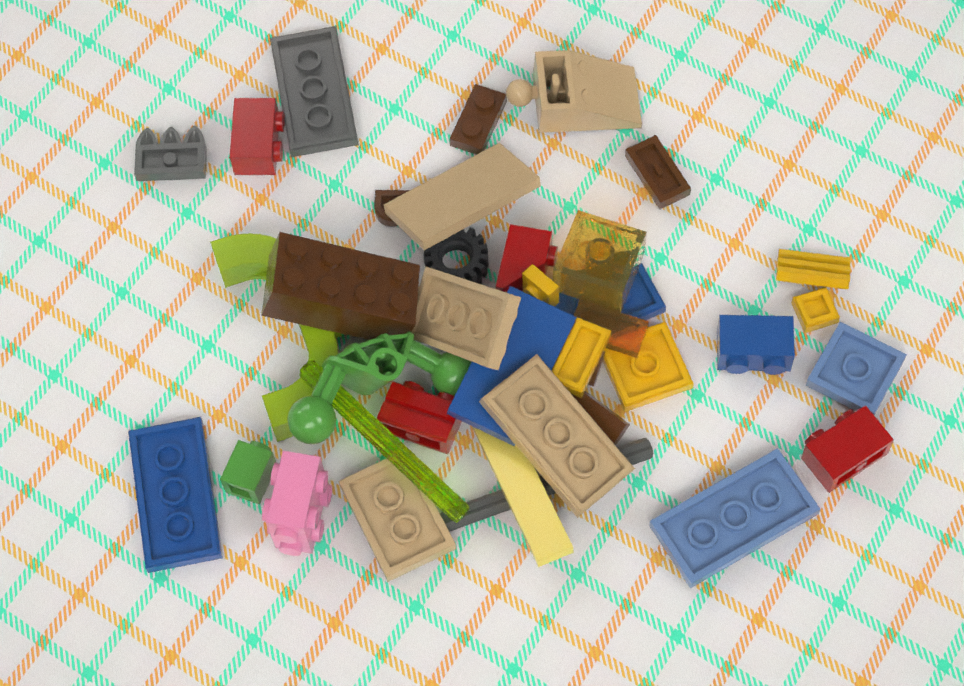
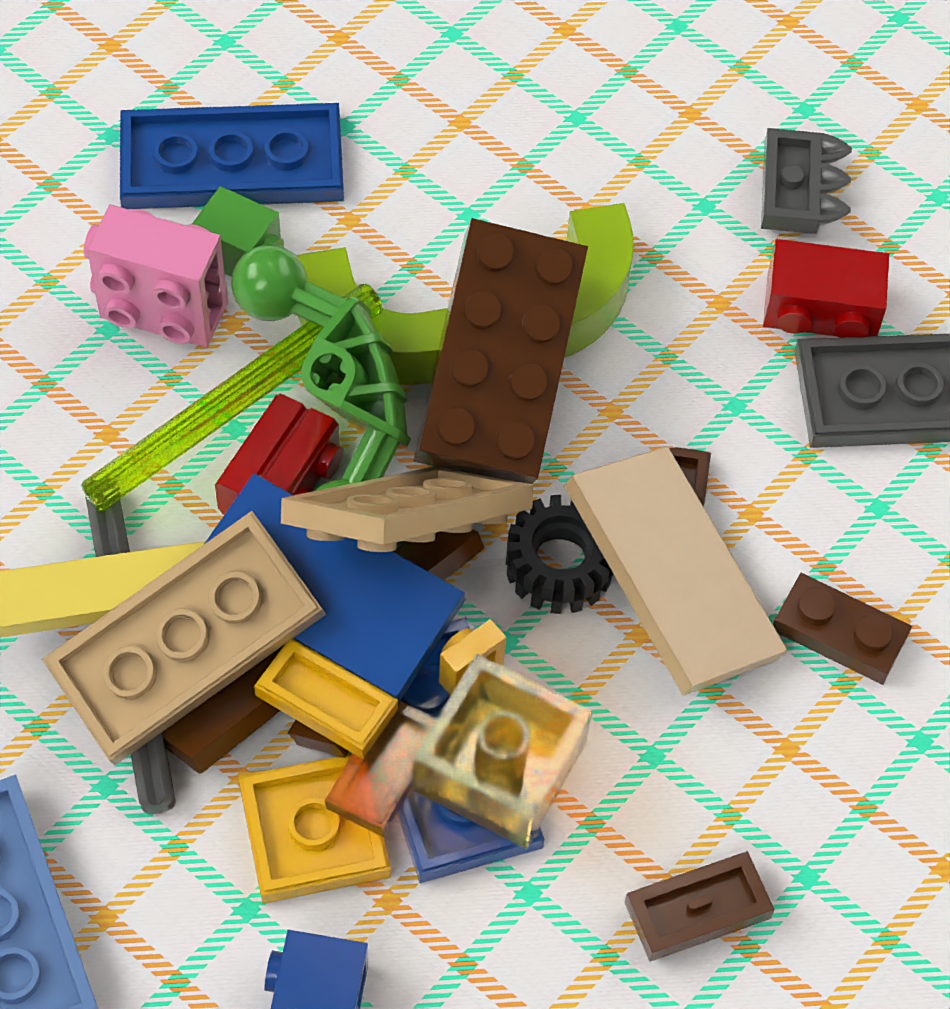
camera: 90 degrees right, 5 degrees down
tan plate [339,449,456,582] -> none
red slope [495,224,558,293] -> none
tan slope [506,50,642,133] -> none

